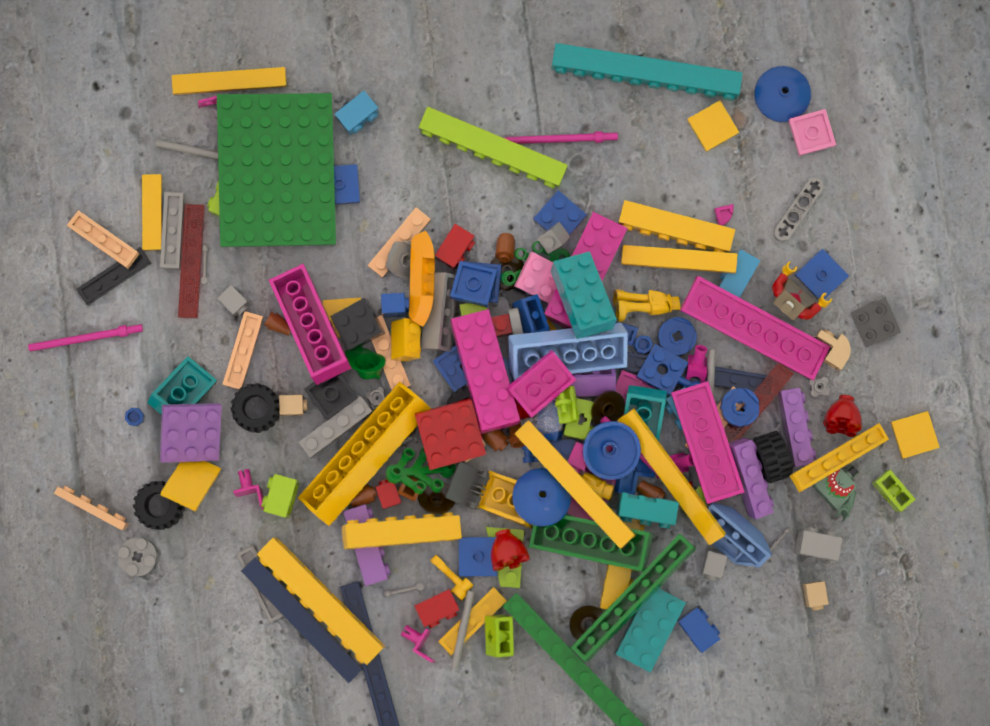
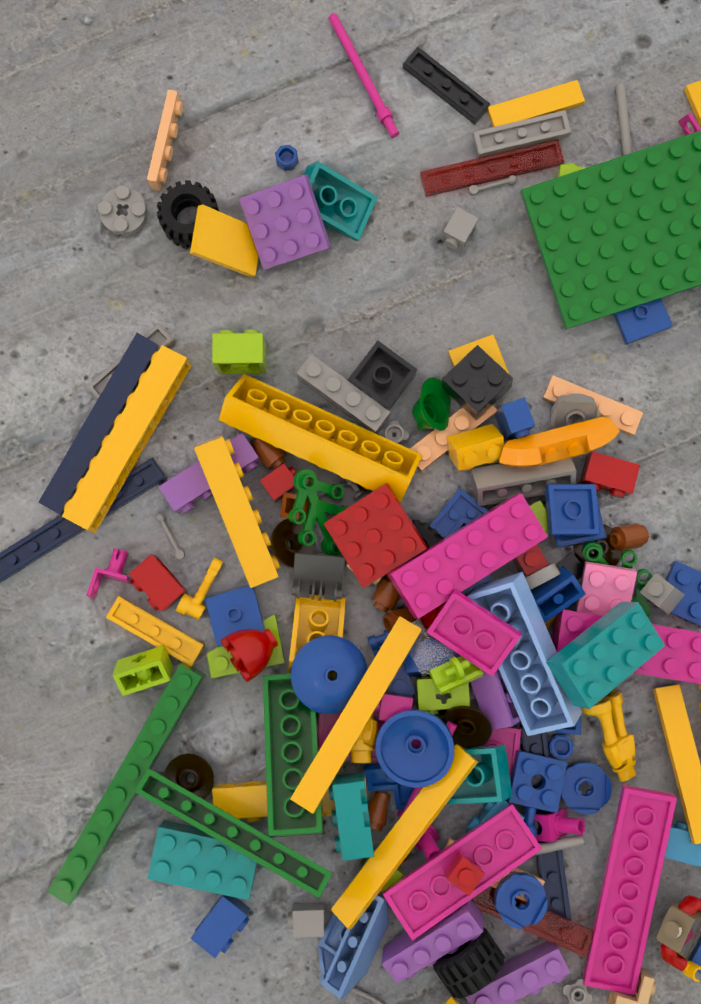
camera: 80 degrees right, 0 degrees up
light nougat plate [67,210,139,269] -> none
light nougat plate [222,311,264,390] -> none
black tyre [230,383,280,433] -> none
dark pink bracket [233,469,264,510] -> none
dark orange cone [264,312,291,336] -> none
dark pink brick [269,264,352,385] -> none
tan brick [279,395,308,416] -> none
light grey bar [451,590,475,669] -> none
none -> red brick [444,851,485,896]

